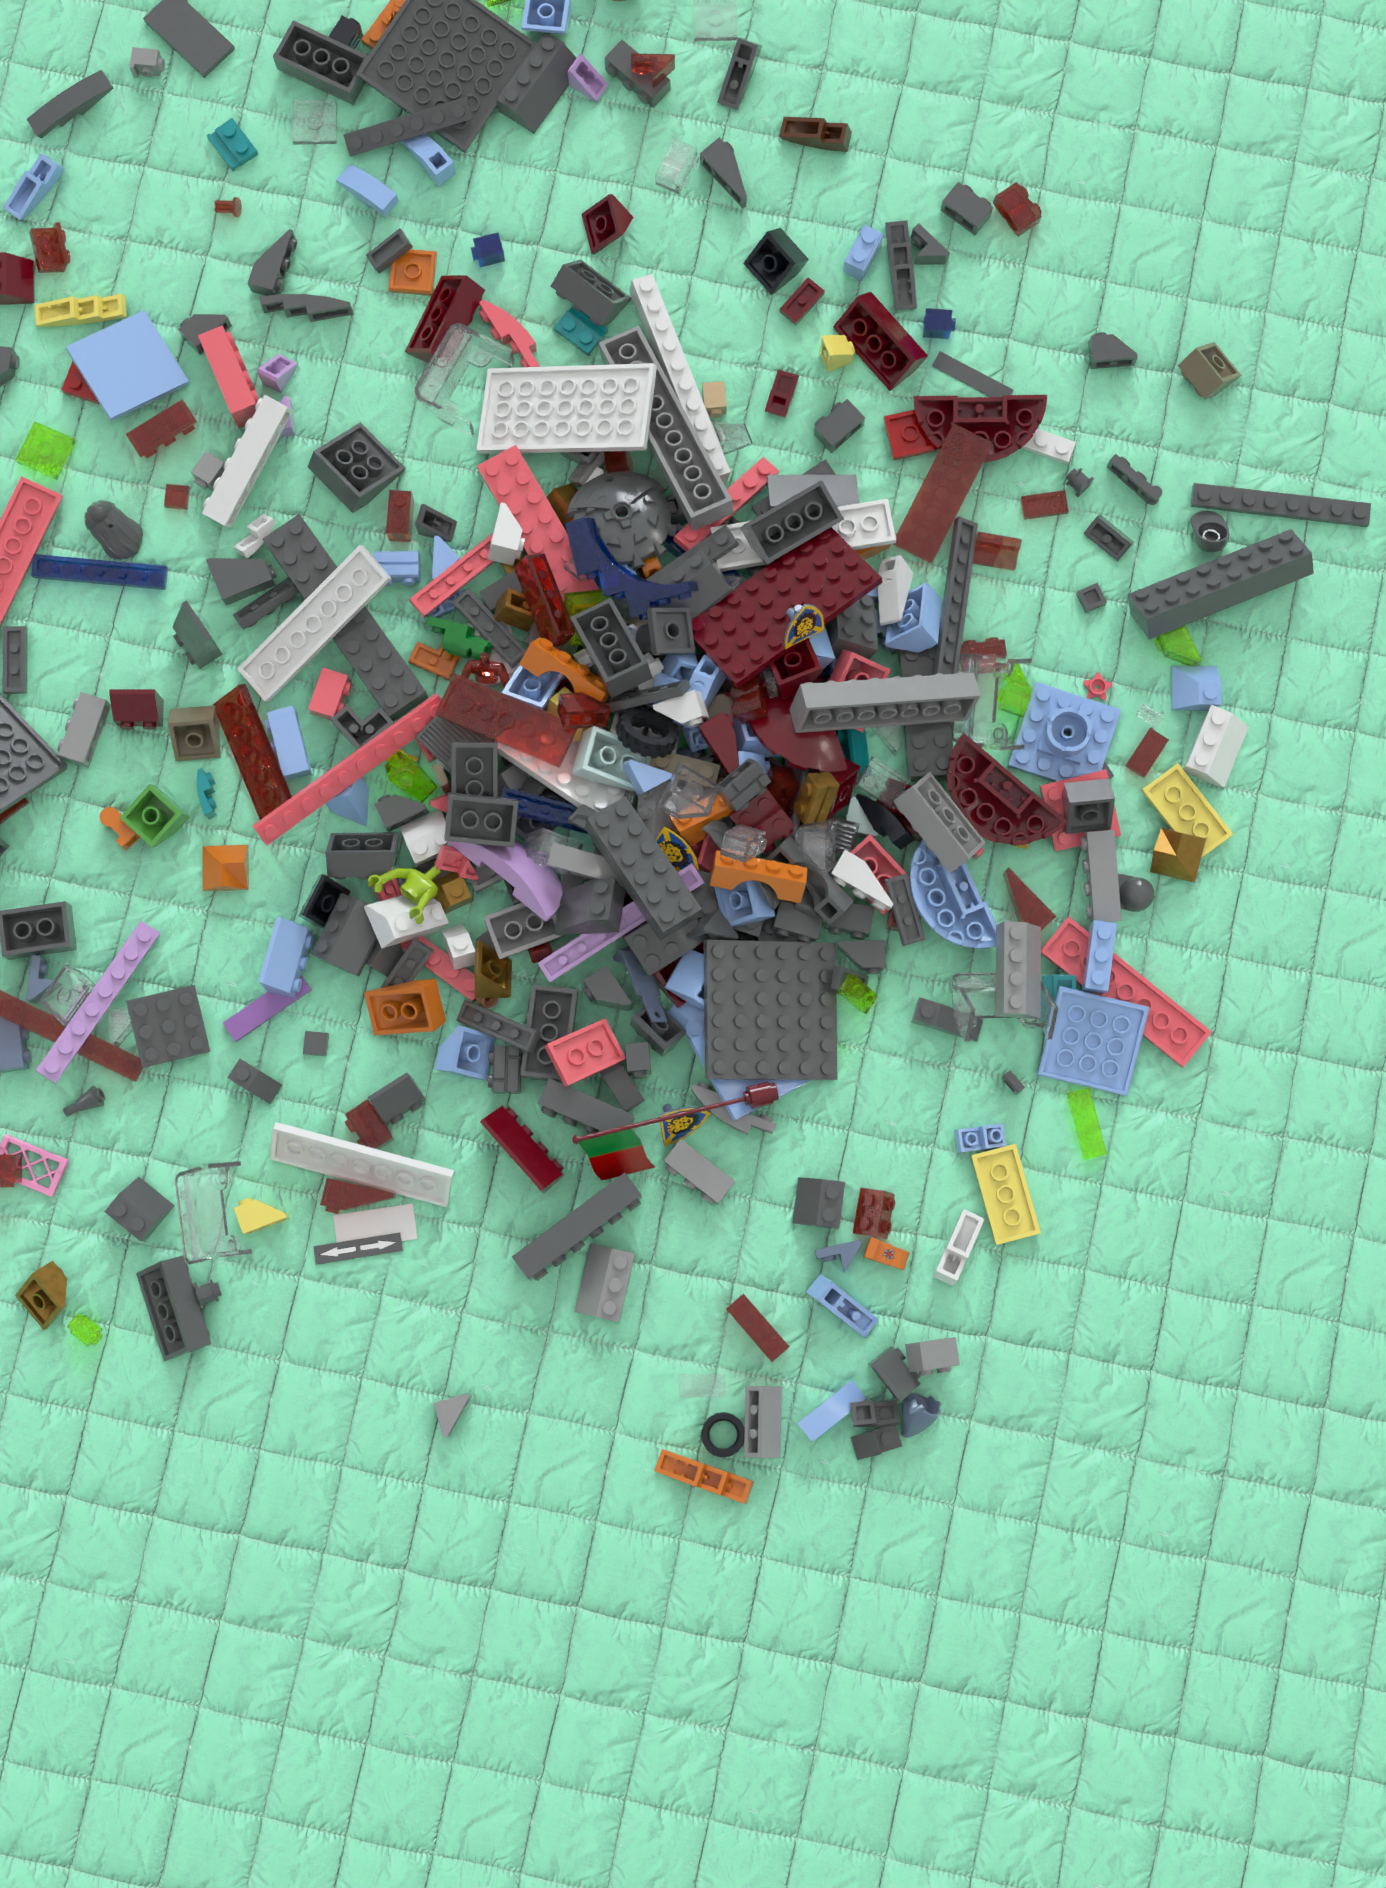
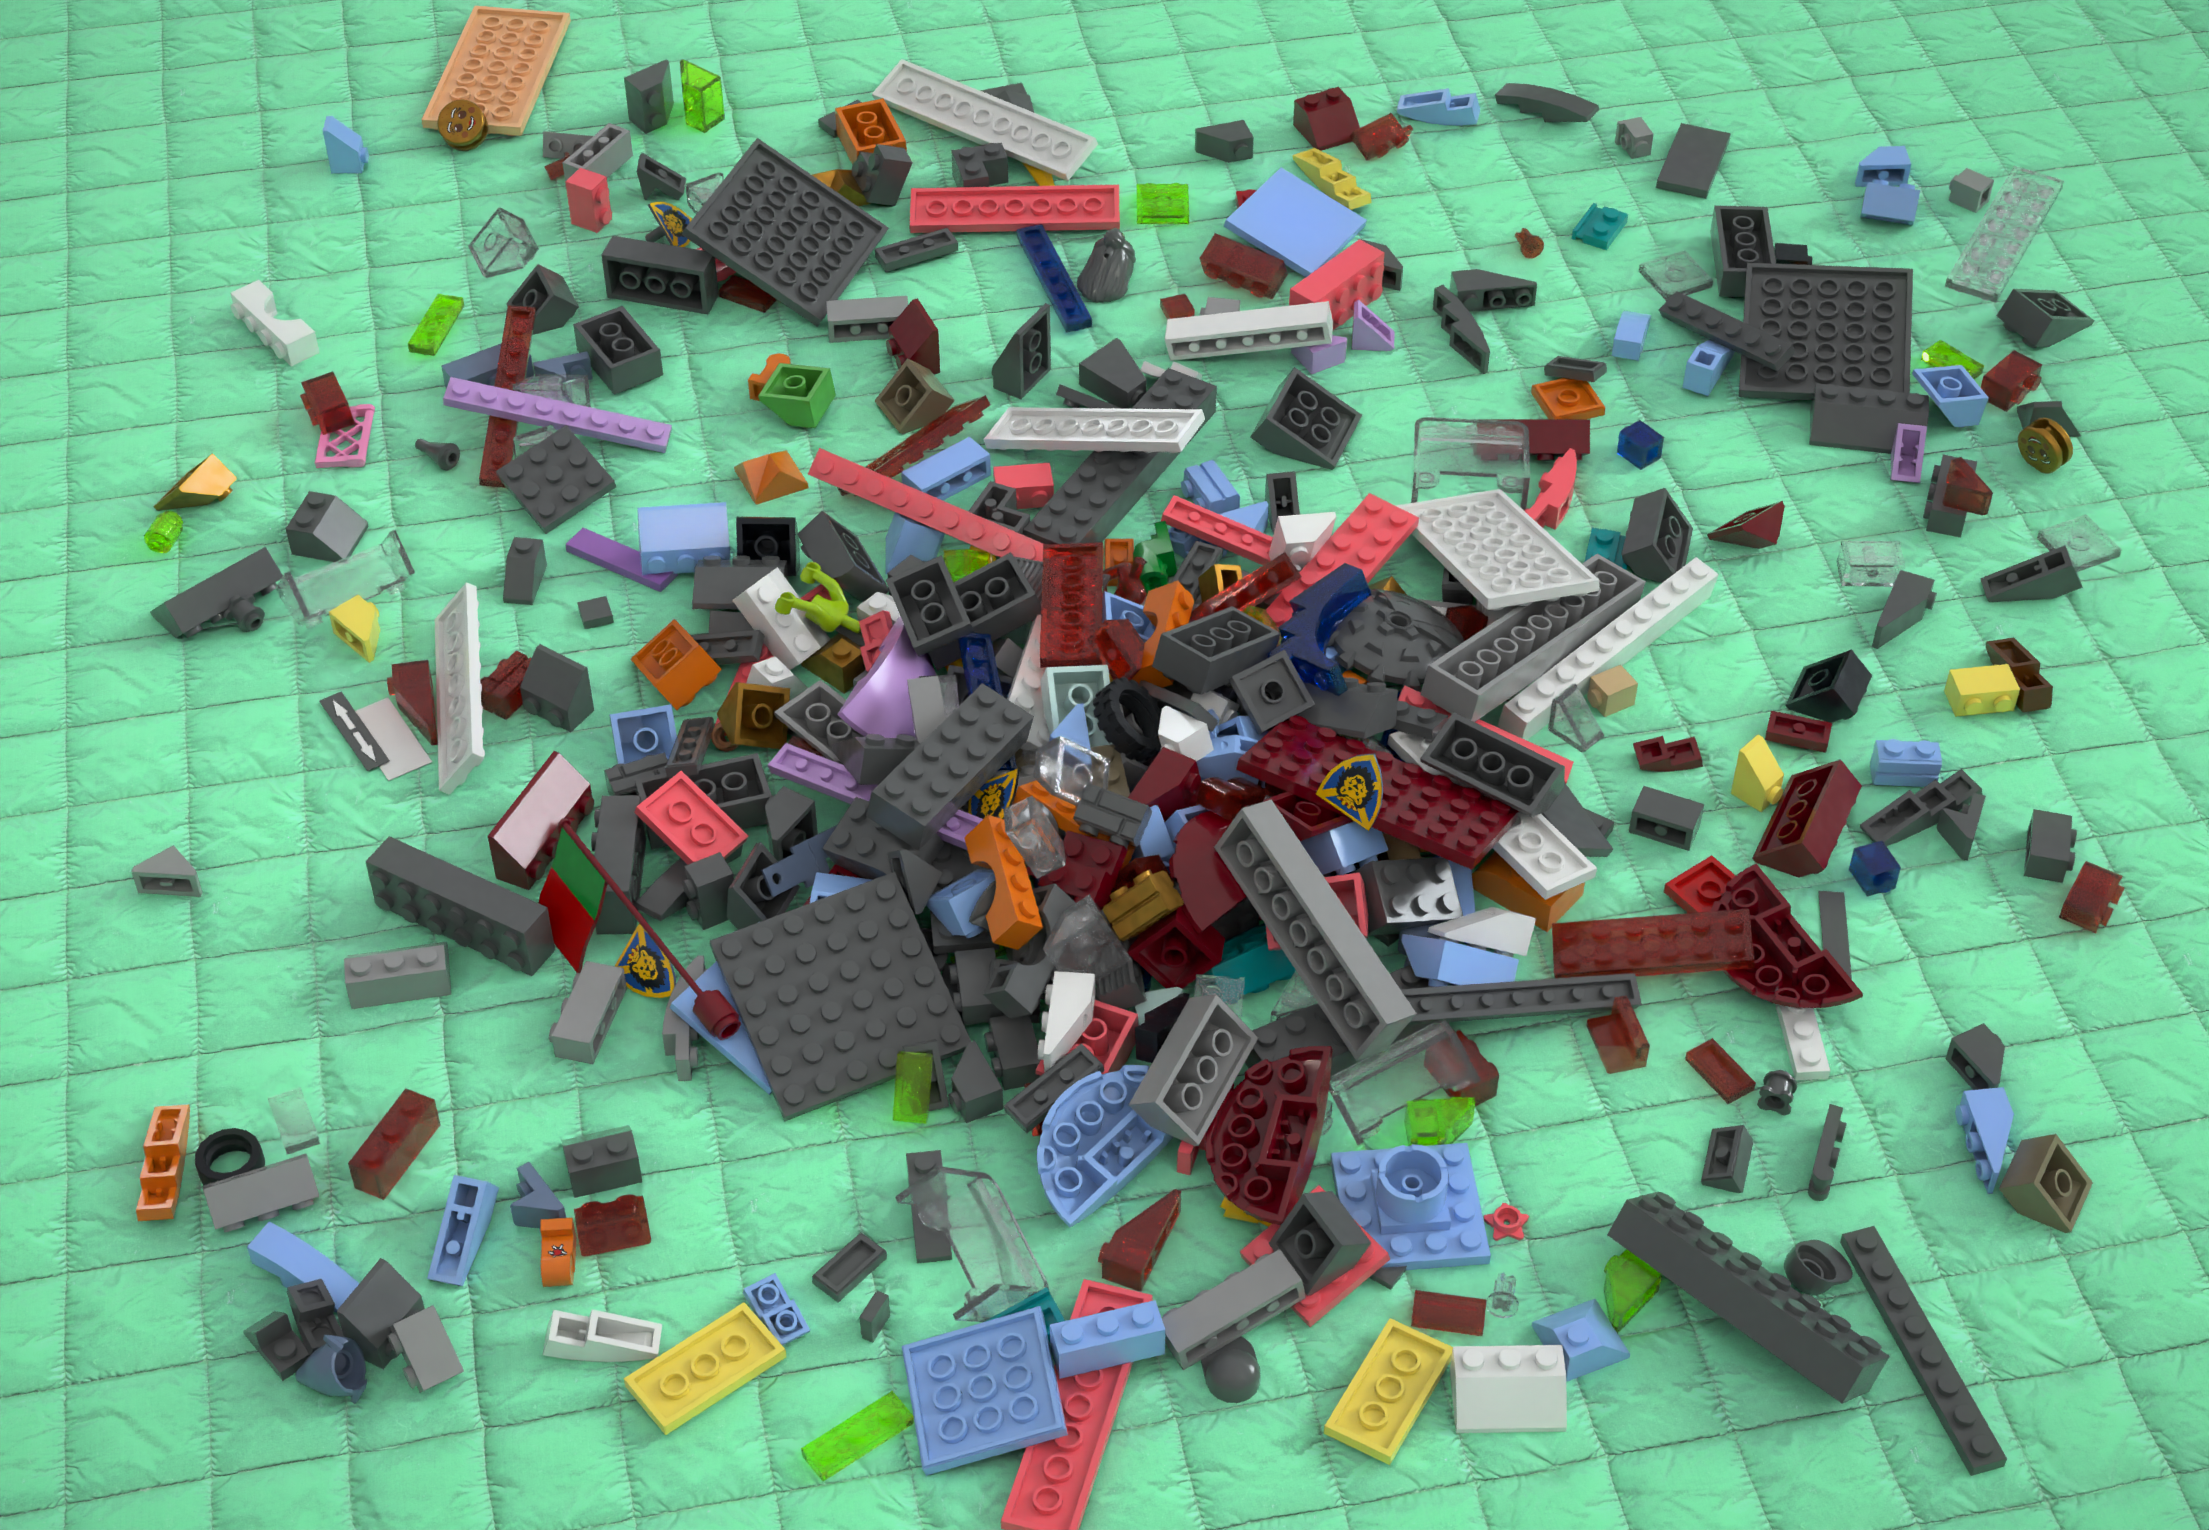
camera: 65 degrees right, 35 degrees down
teal slope [197,768,217,819] -> none
clear red brick [386,490,414,542] -> none
light grey slope [995,921,1041,1019] -> none
dark grey tile [1076,583,1107,613] -> none
pearl gold slope [1150,828,1206,883] -> none
none -> dark grey tile [812,1232,887,1302]
none -> light yellow brick [1944,664,2020,717]
none -> light blue slope [1955,1087,2014,1194]

